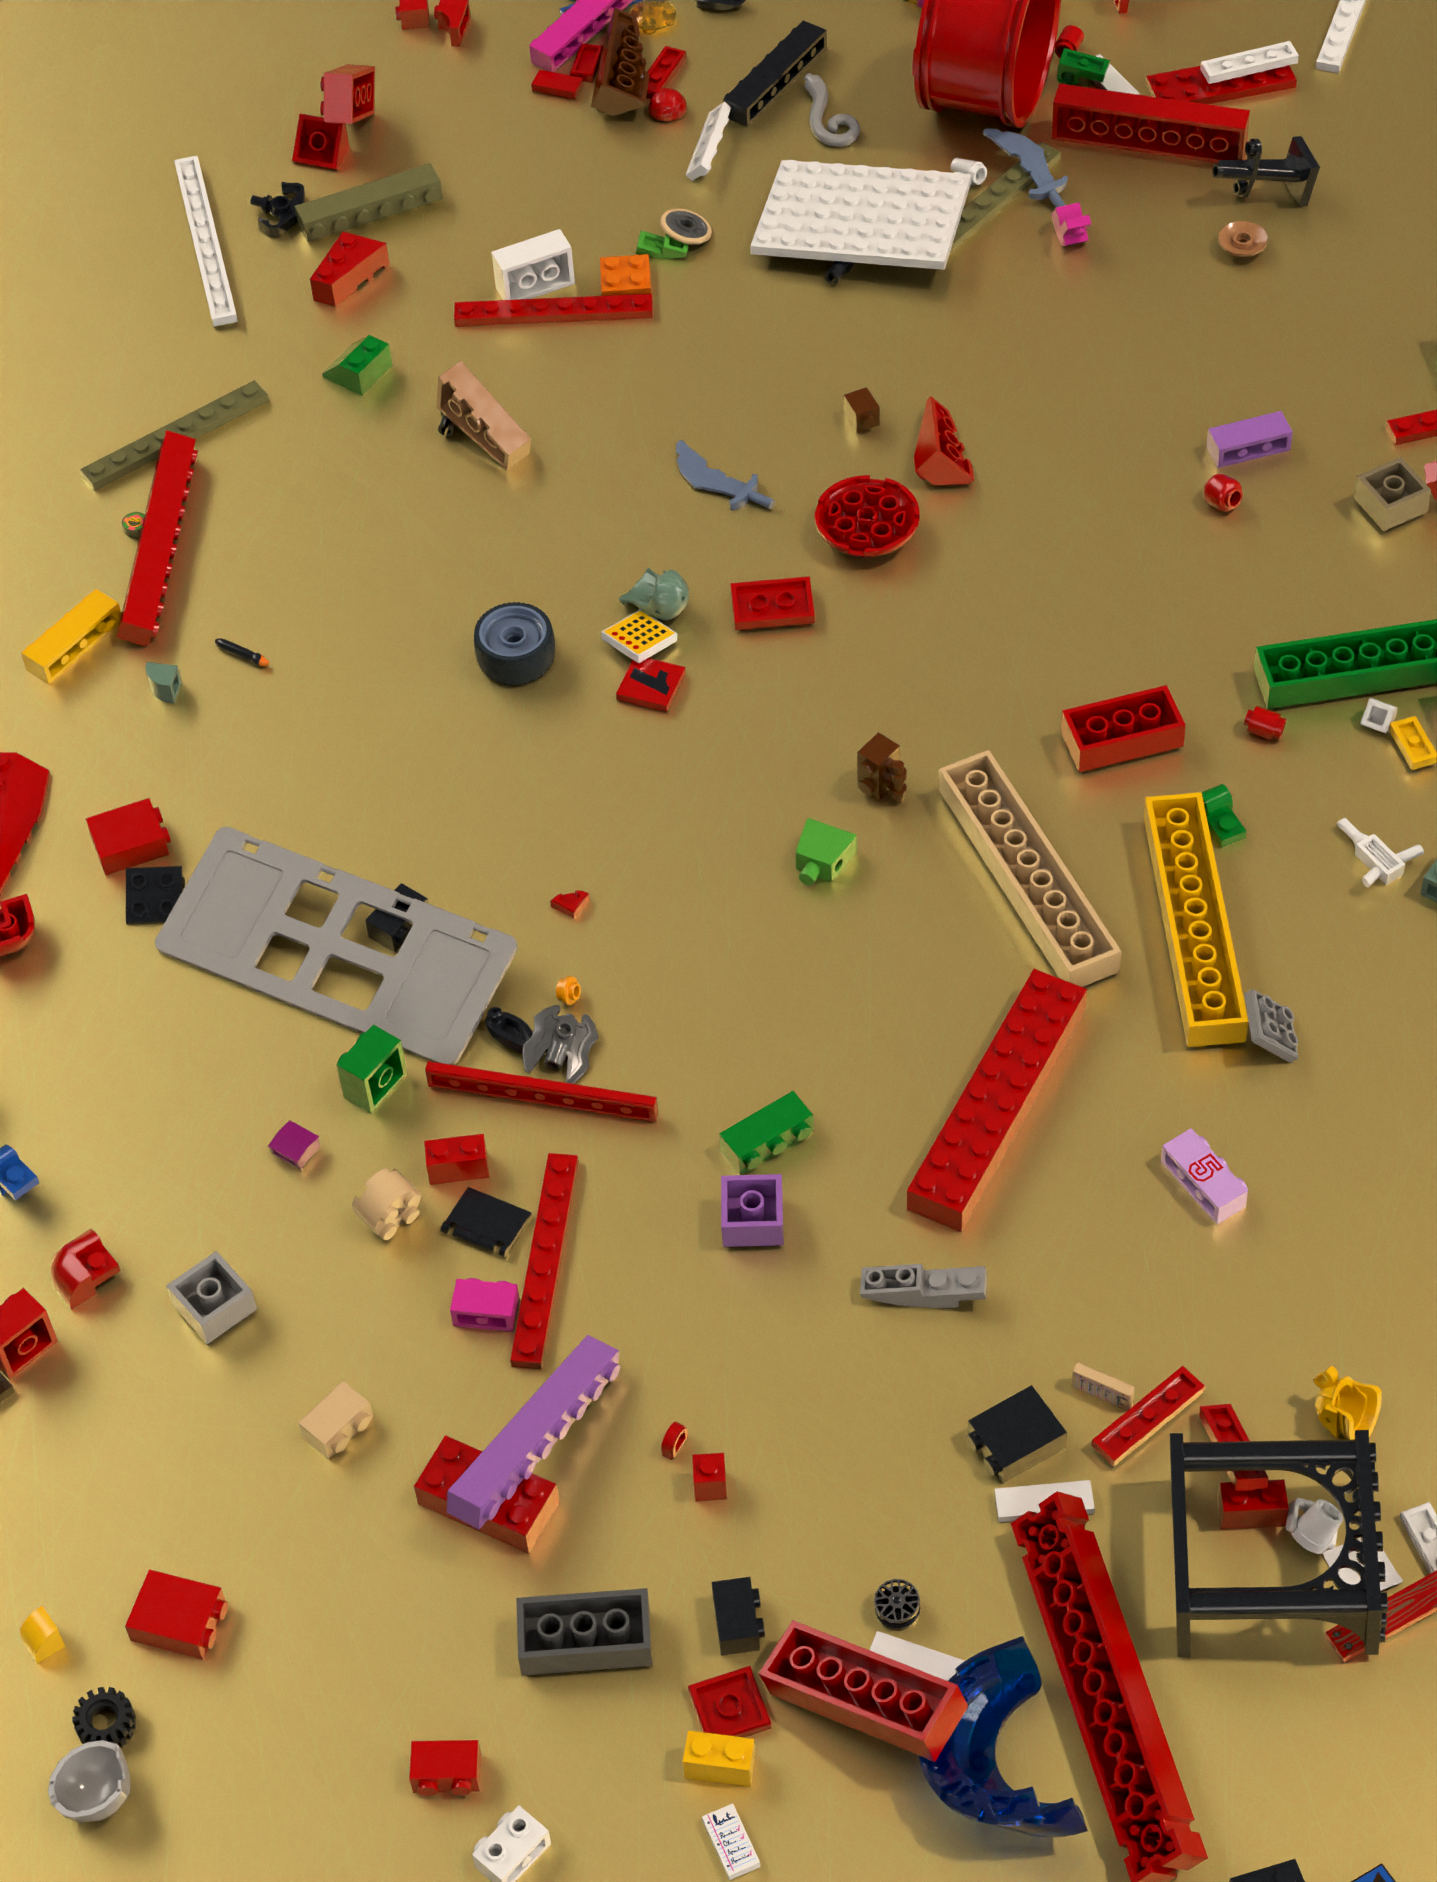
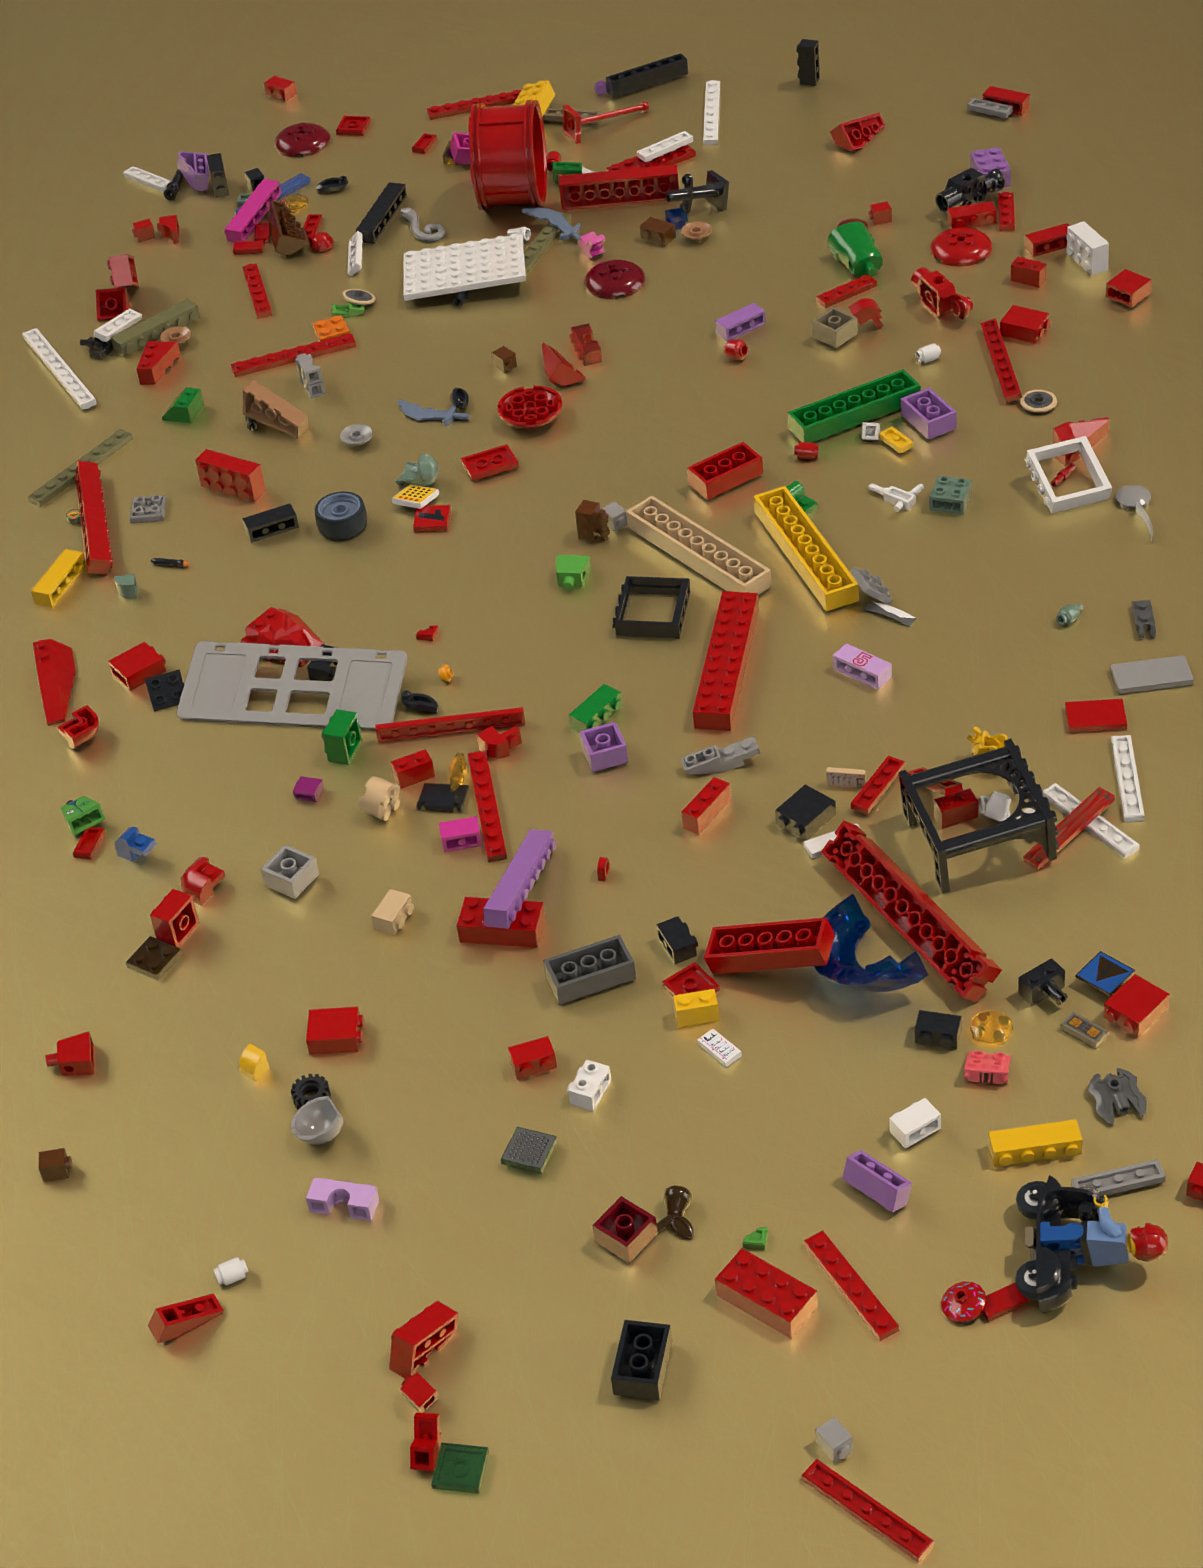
camera: 15 degrees left, 10 degrees down
white brick [491,229,575,300] -> none
dark grey piece [522,1005,599,1084] -> none
red brick [692,1453,727,1501] -> none
black wheel [874,1579,921,1631] -> none
none -> white plate [93,309,142,342]
none -> light grey tile [130,495,167,523]
none -> medium nougat dish [160,326,191,345]
none -> red brick [195,449,266,502]
none -> red wedge [240,607,325,667]
none -> red plate [242,263,273,319]
none -> black brick [242,503,299,543]
none -> light grey hips [295,354,326,399]
none -> light grey dish [340,424,373,445]
none -> clear yellow slope [449,753,467,792]
none -> black arm [450,387,469,409]
none -> red brick [476,726,522,758]
none -> clear red arch [569,323,602,366]
none -> dark red brick [584,260,646,299]
none -> light grey brick [601,502,627,532]
none -> black window [612,576,691,639]
none -> reddish brown brick [640,217,676,246]
none -> clear blue brick [665,208,688,230]
none -> red brick [681,777,731,835]
none -> sticker [863,602,916,627]

